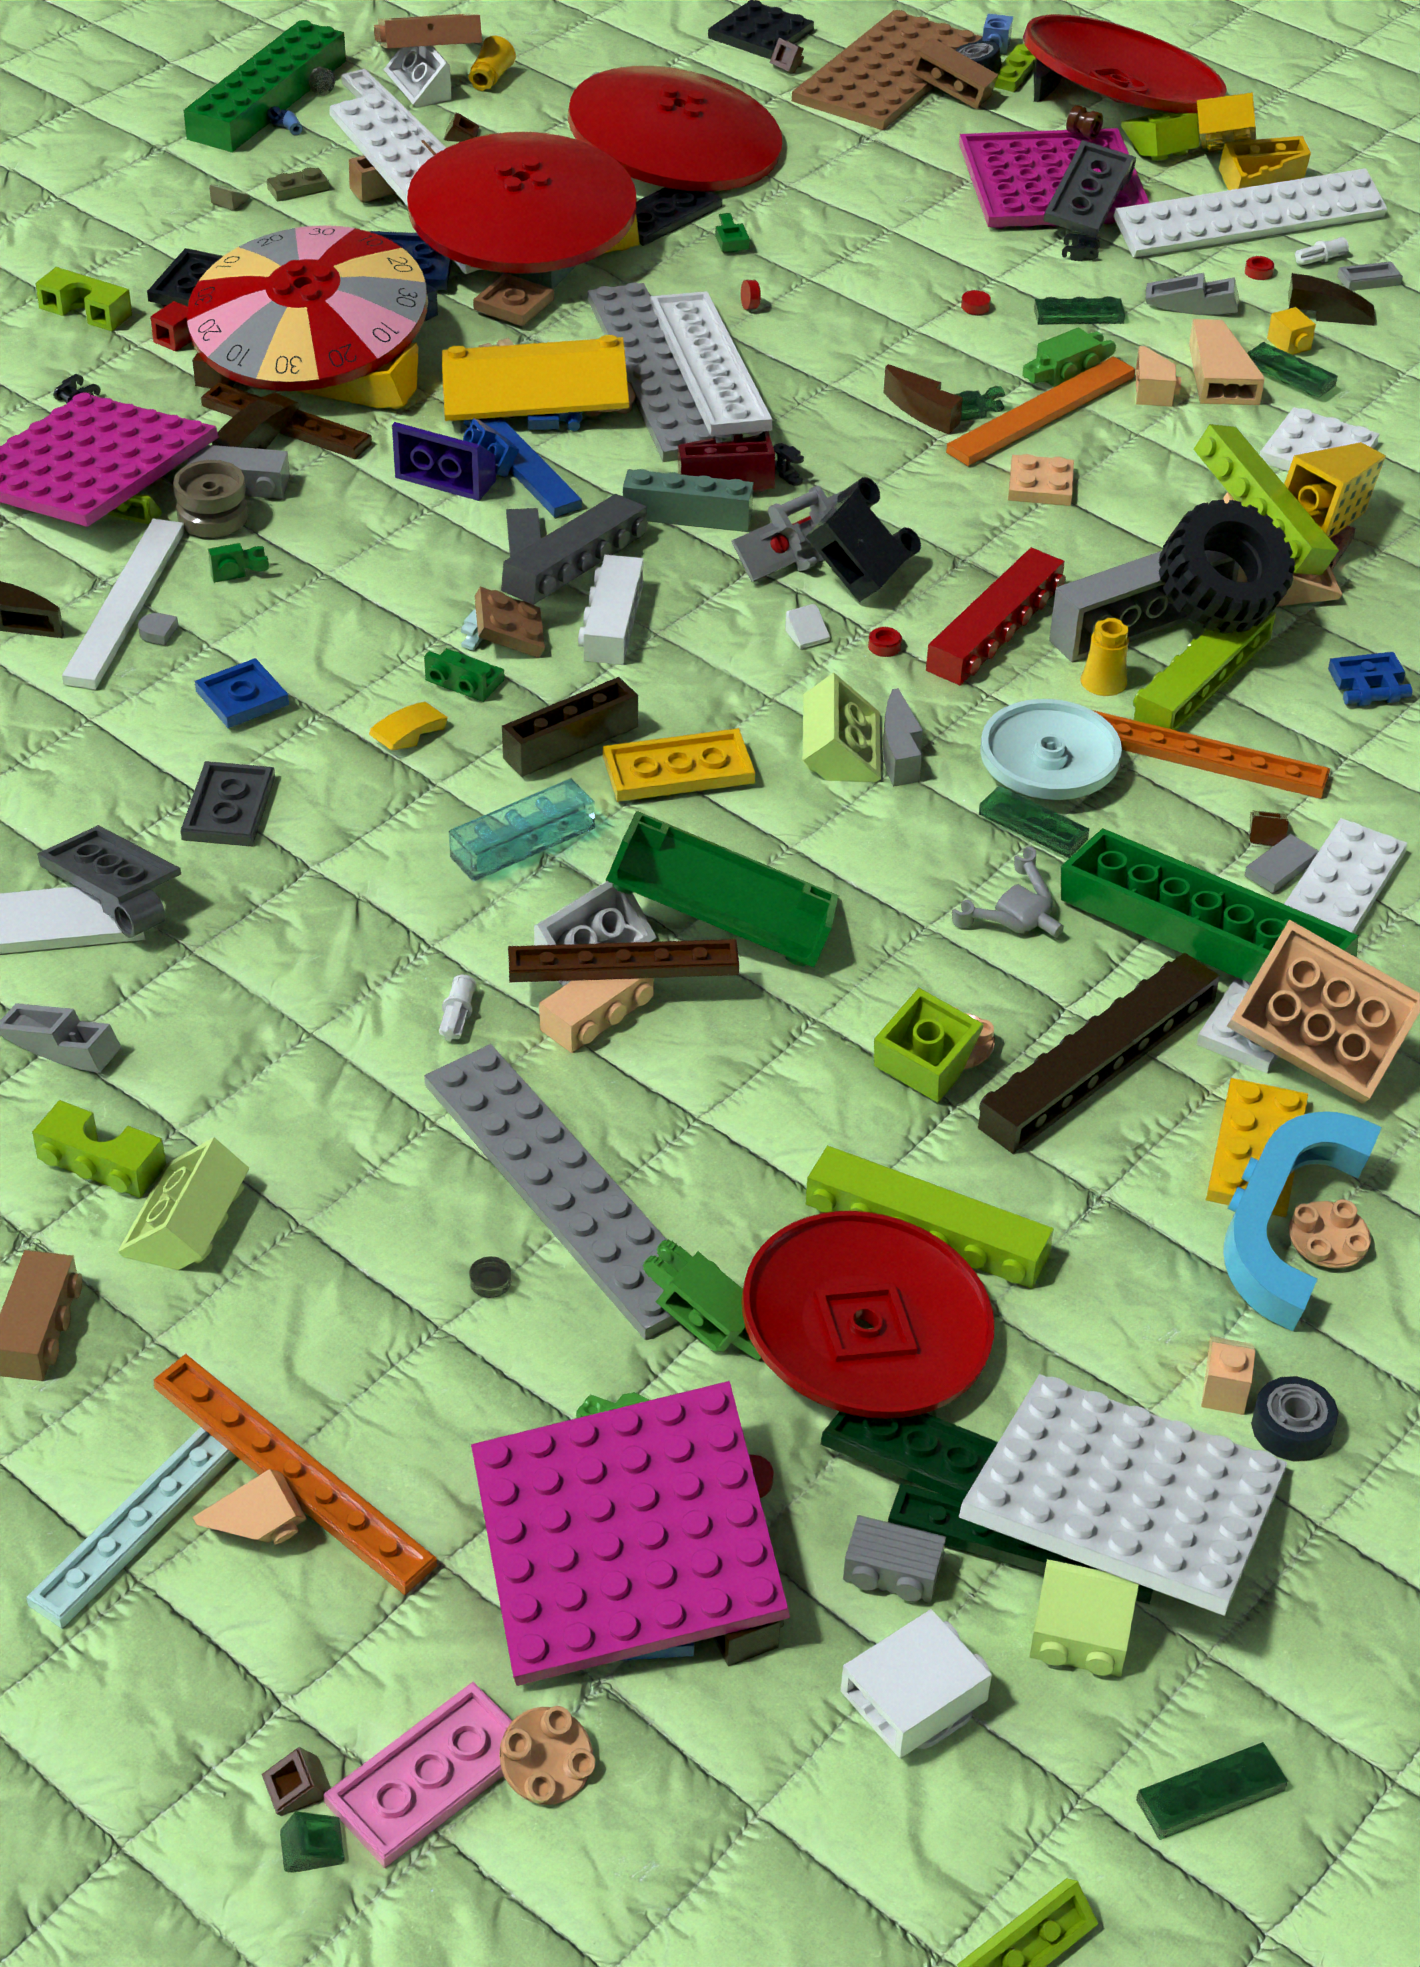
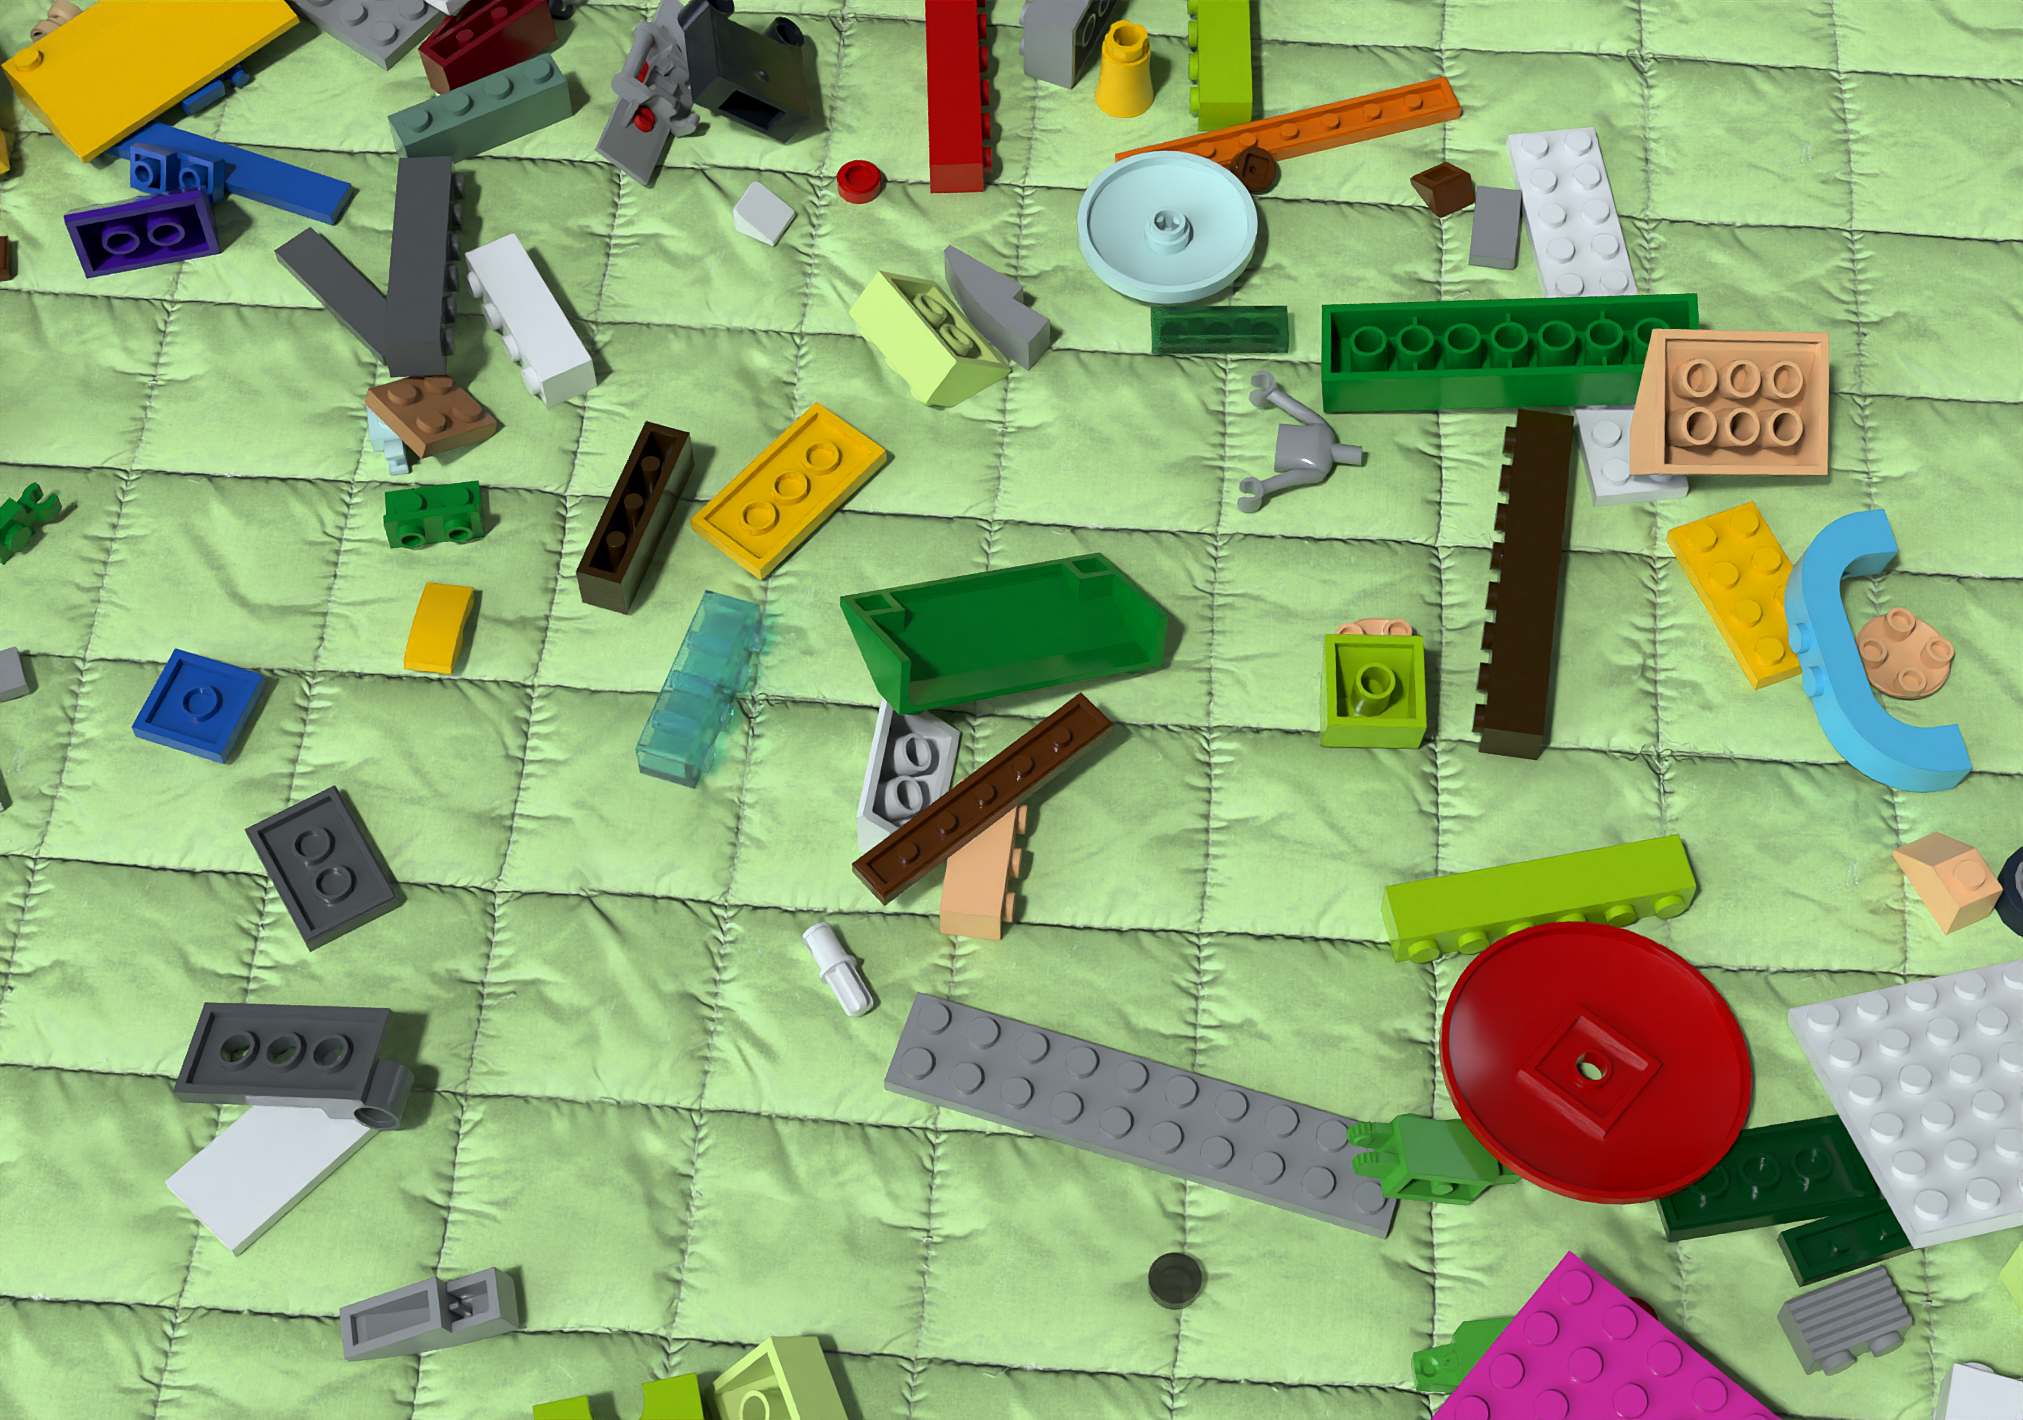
camera: 35 degrees left, 15 degrees up
none -> reddish brown tile [1229,147,1276,193]

